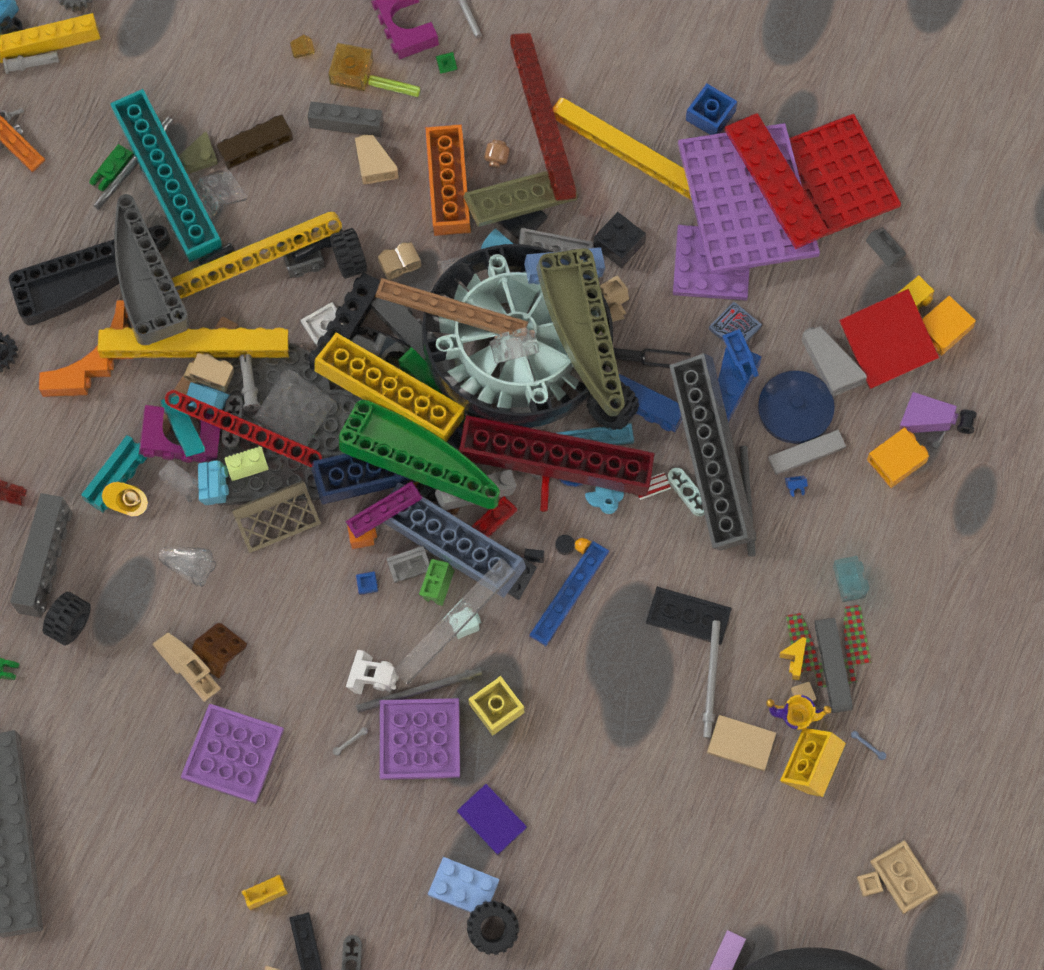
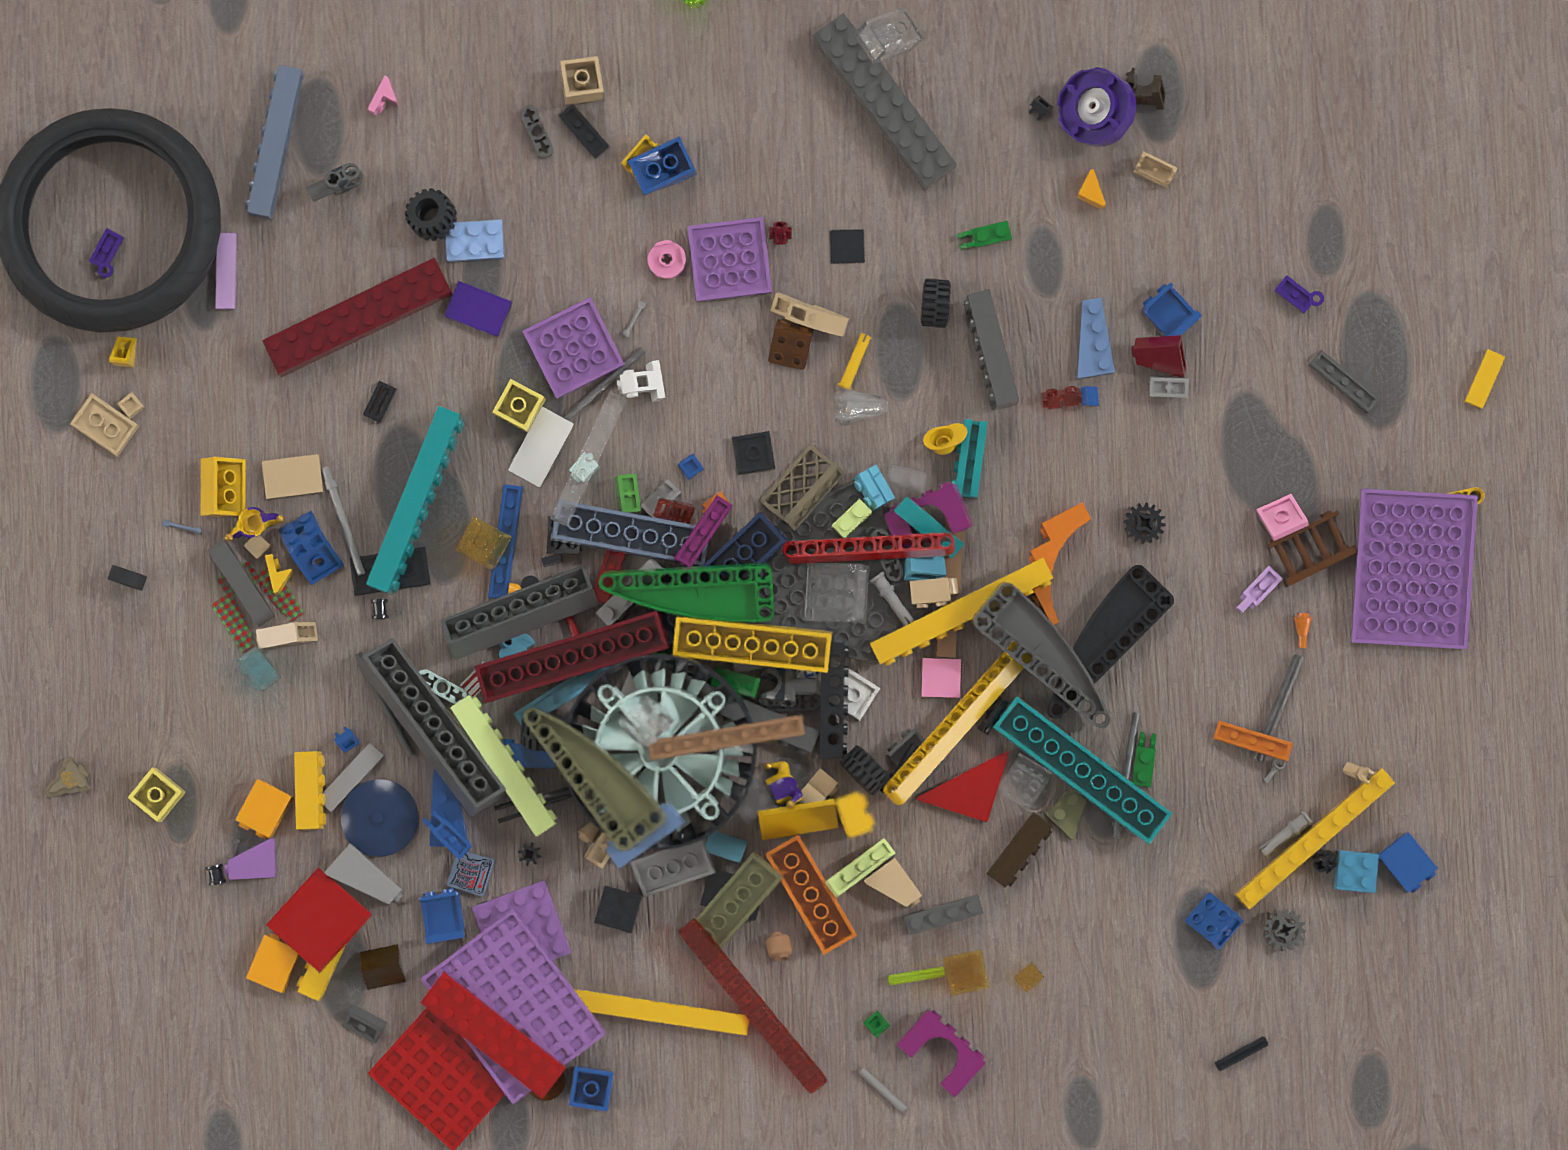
camera: 155 degrees right, 15 degrees up
none -> black tyre [107,565,147,591]
none -> yellow slope [109,336,137,368]
none -> light yellow brick [128,767,186,822]
none -> tan slope [256,622,318,649]
none -> dark red brick [262,257,453,378]
none -> blue bracket [279,511,344,585]
none -> yellow brick [294,751,326,830]
none -> dark brown slope [360,944,406,990]
none -> black tile [363,380,397,423]
none -> teal brick [366,406,465,596]
none -> black bush [371,599,389,620]
none -> blue panel [419,888,466,944]
none -> dark grey brick [441,565,599,660]
none -> yellowish green brick [450,695,557,837]
none -> clear yellow brick [455,516,512,570]
none -> white sticker [508,407,574,487]
none -> black gear [518,842,542,866]
none -> blue slope [628,136,697,195]
none -> bright pink plate [648,240,686,279]
none -> clear red slope [653,498,695,524]
none -> black tile [732,431,775,475]
none -> yellow tile [757,799,838,840]
none -> piece [764,761,803,808]
none -> dark red gear [769,221,792,245]
none -> yellowish green tile [825,838,895,898]
none -> black sticker [830,229,865,264]
none -> yellow brick [835,792,875,839]
none -> yellow pin [837,333,871,391]
none -> red tile [916,751,1009,822]
none -> bright pink tile [921,658,961,698]
none -> blue bracket [1185,892,1244,950]

